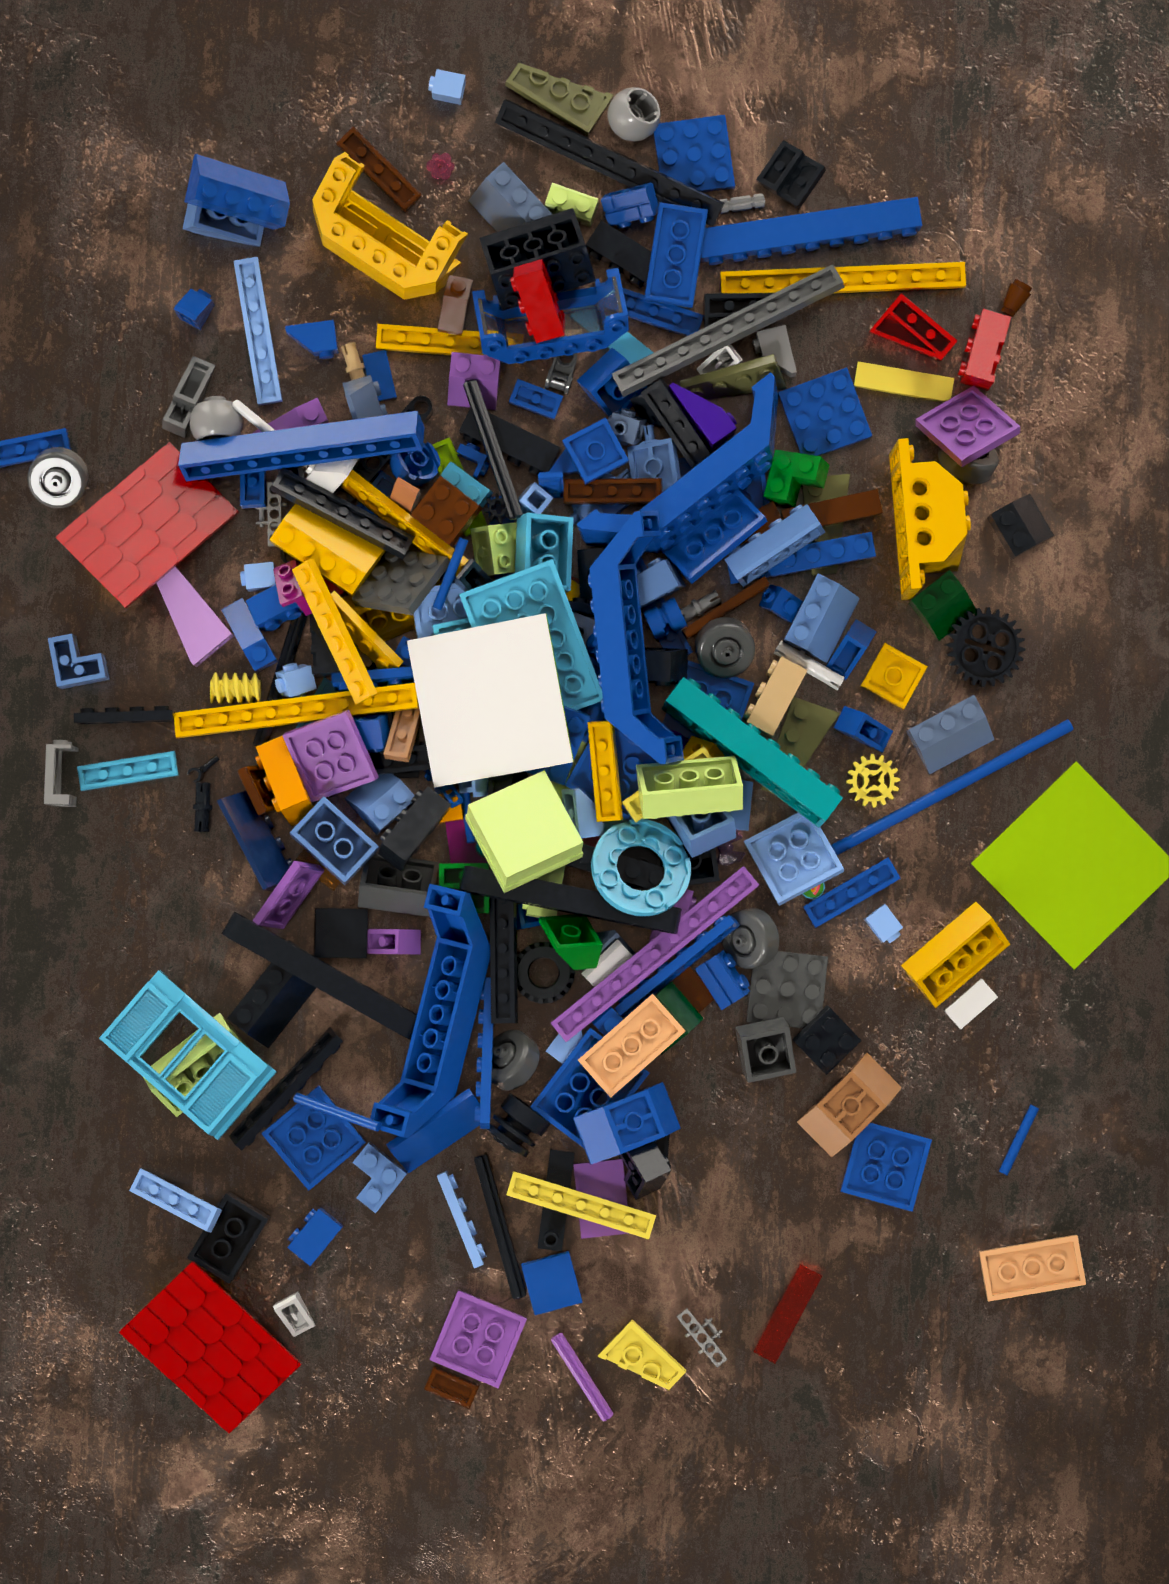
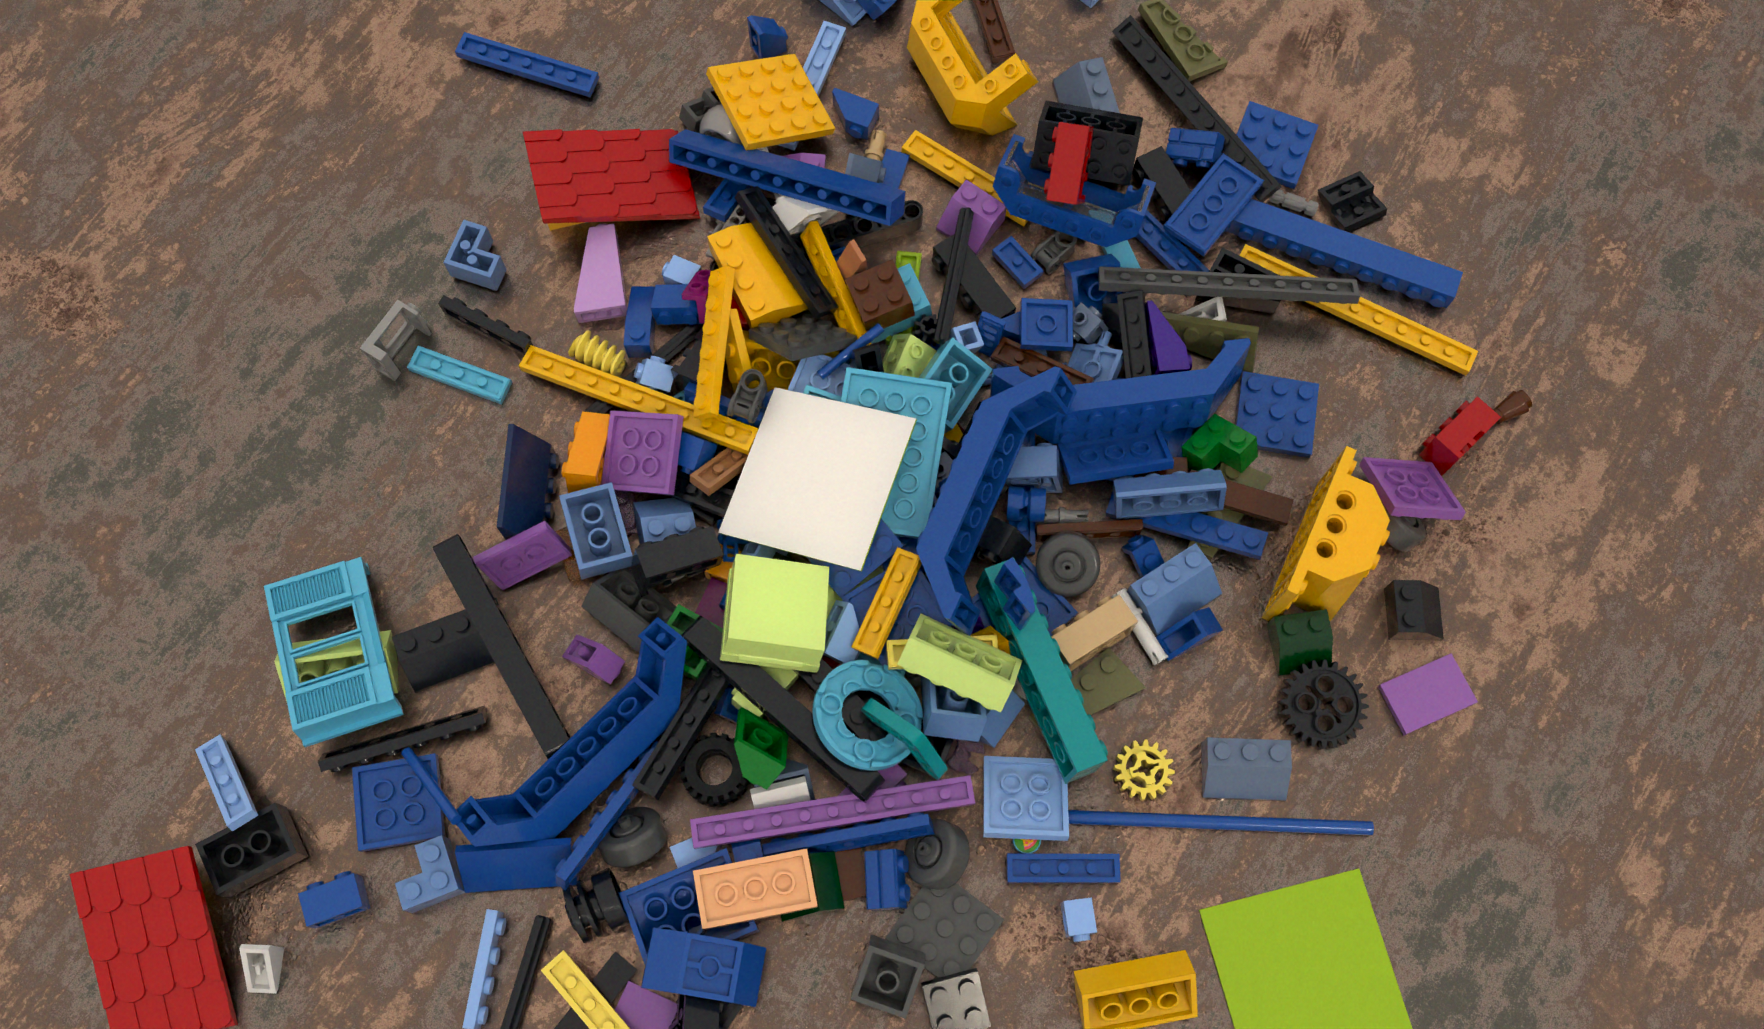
camera: 30 degrees right, 15 degrees down
wheel [27,447,89,508] -> none
black hand [187,755,220,782] -> none
black pin [193,782,212,832] -> none
reddish brown tile [237,765,276,815] -> none
black slope [314,908,368,959] -> none
blue cylinder [390,442,440,486] -> none
clear pink plant [426,153,455,180] -> none
reddish brown slope [438,275,473,336] -> none
blue bracket [456,442,490,480] -> none
yellowish green brick [544,183,599,227] -> none
light grey wheel [607,87,661,142] -> none
light grey slope [752,325,797,378] -> none
blue slope [834,706,893,753] -> none
light yellow tile [854,362,954,402] -> none
yellow tile [861,643,928,710] -> none
red wedge [869,293,958,361] -> none
none -> yellow plate [706,54,835,150]
none -> dark grey piece [727,369,768,424]
none -> teal beam [861,698,948,780]
none -> blue slope [994,557,1035,630]
none -> medium lavender tile [1377,654,1478,736]

